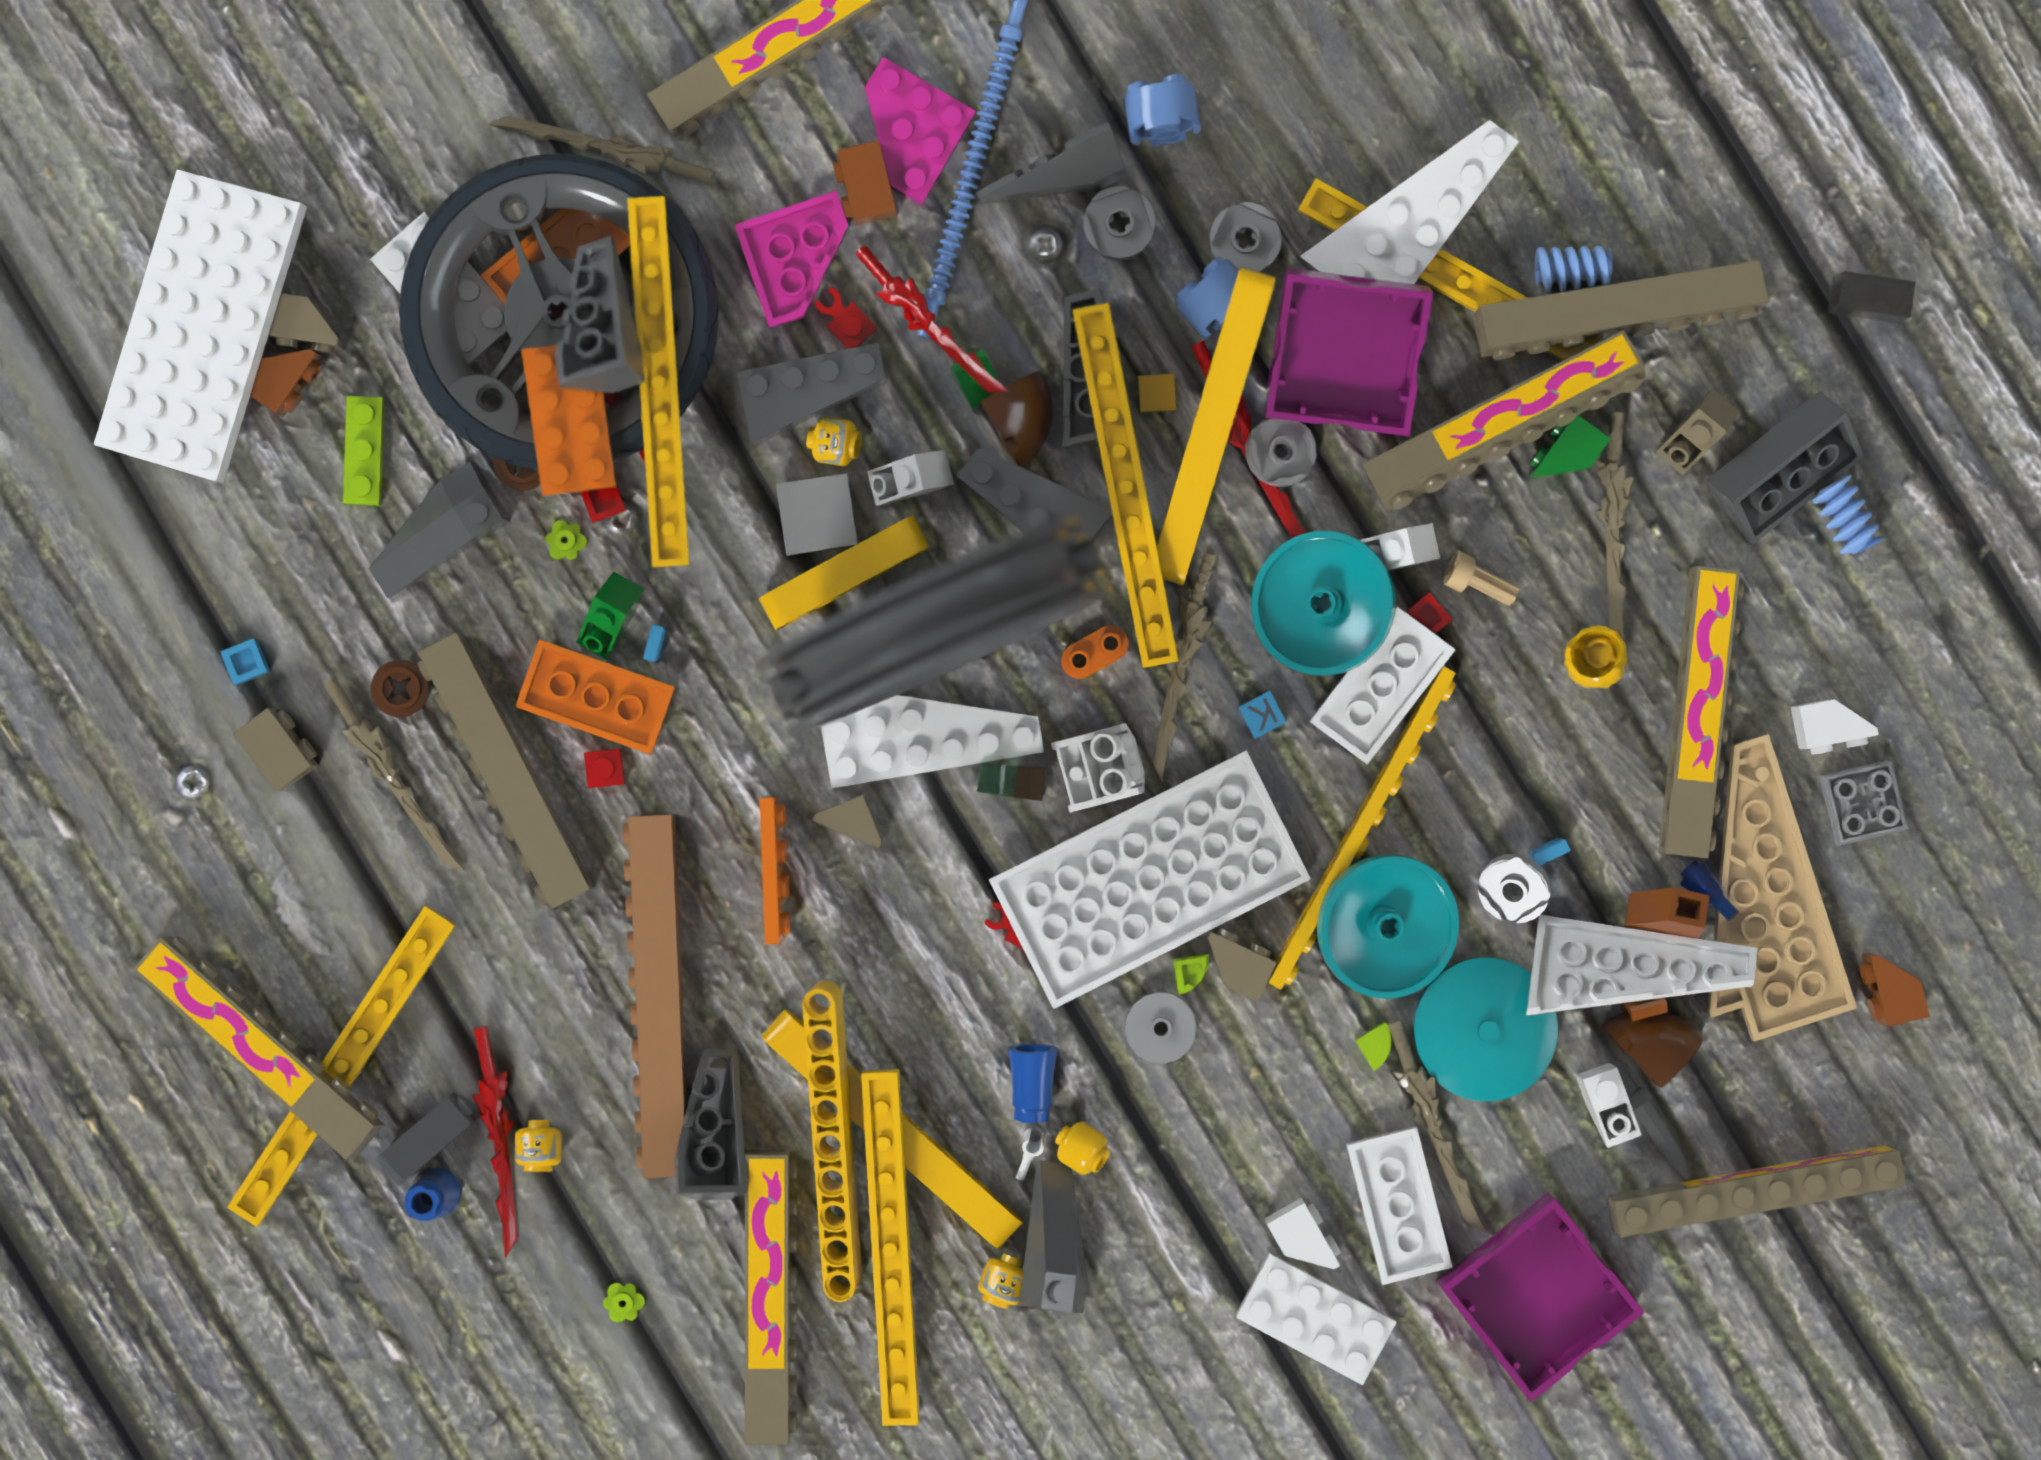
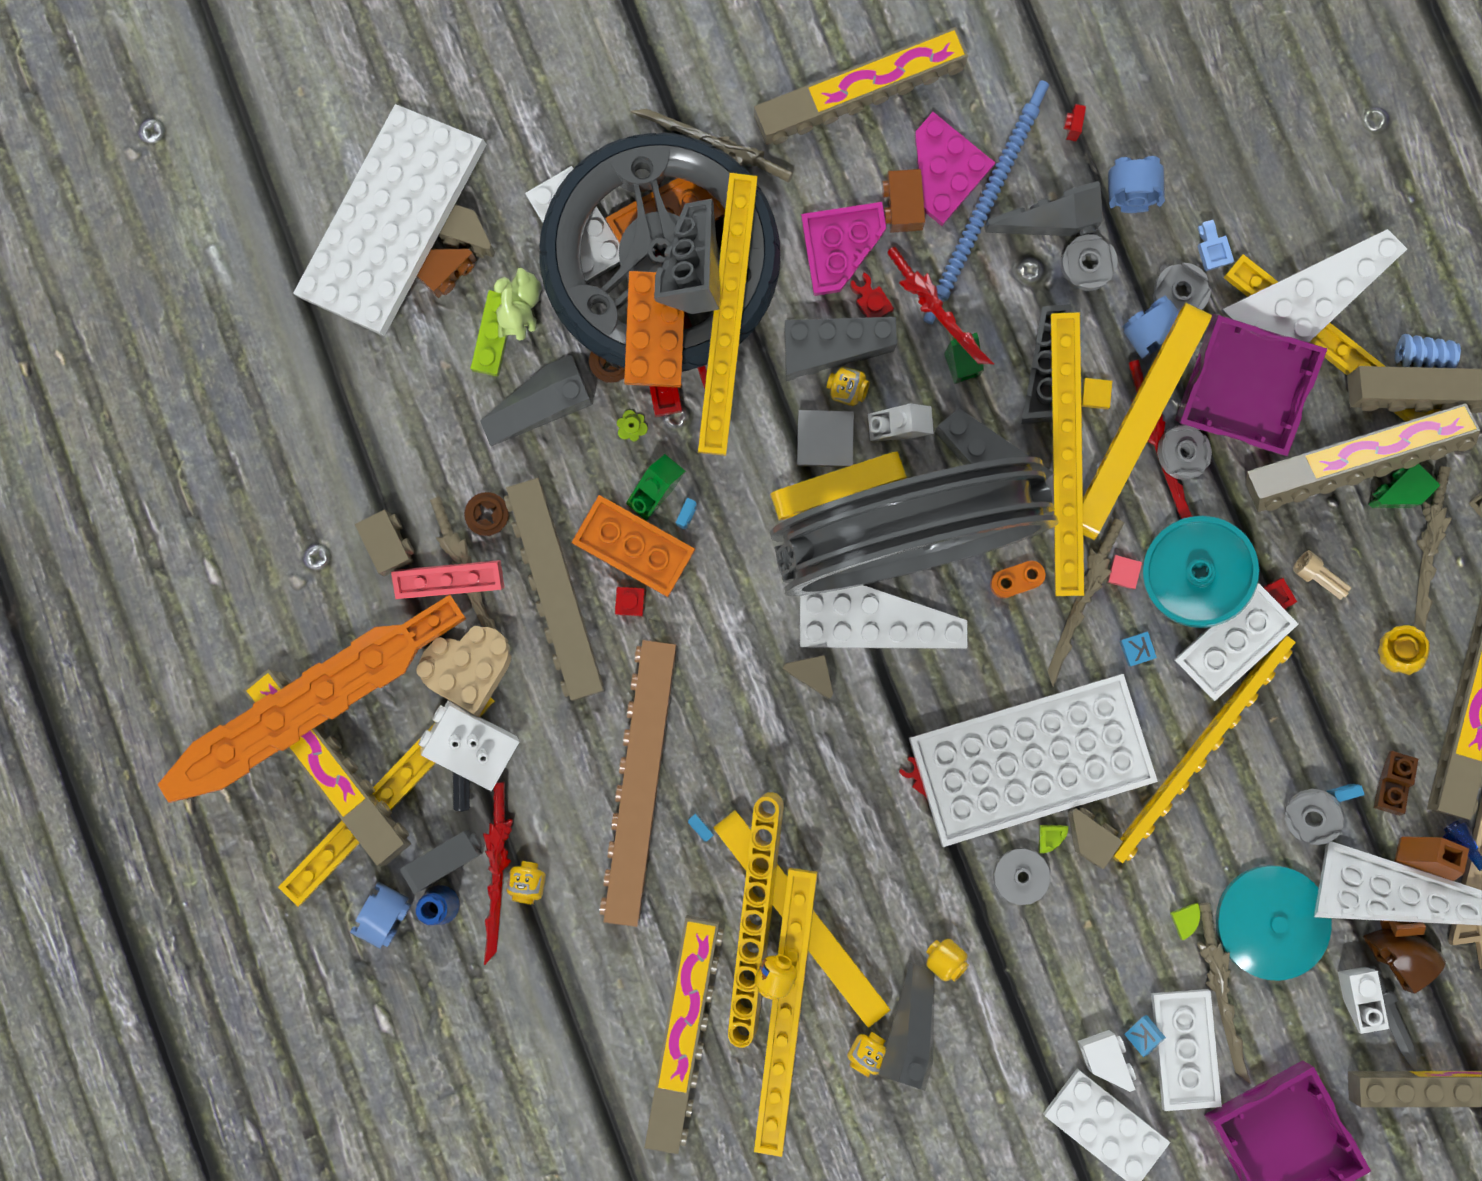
camera: 15 degrees right, 5 degrees down
dark azure tile [220,638,270,685] -> none
lime plant [603,1283,645,1323] -> none
dark grey wedge [674,1049,747,1200] -> none
orange plate [759,796,791,945] -> none
leg [976,763,1046,801] -> none
reddish brown brick [981,370,1053,468] -> none
blue plant [1008,1044,1058,1123] -> none
white hand [1016,1128,1045,1181] -> none
white slope [1051,723,1145,813] -> none
teal dish [1317,854,1459,999] -> none
white slope [1359,523,1440,571] -> none
none -> orange plate [157,594,466,803]
none -> medium blue brick [350,882,411,949]
none -> coral plate [391,560,505,599]
none -> tan plate [416,626,512,717]
none -> white piece [418,701,519,812]
none -> yellowish green animal [493,268,542,340]
none -> dark azure tile [688,813,714,842]
none -> yellow head [755,954,797,1000]
none -> red plate [1063,104,1086,141]
none -> coral tile [1107,555,1142,590]
none -> dark azure tile [1124,1015,1166,1057]
none -> light blue plate [1197,220,1234,272]
none -> reddish brown slope [1373,751,1419,816]

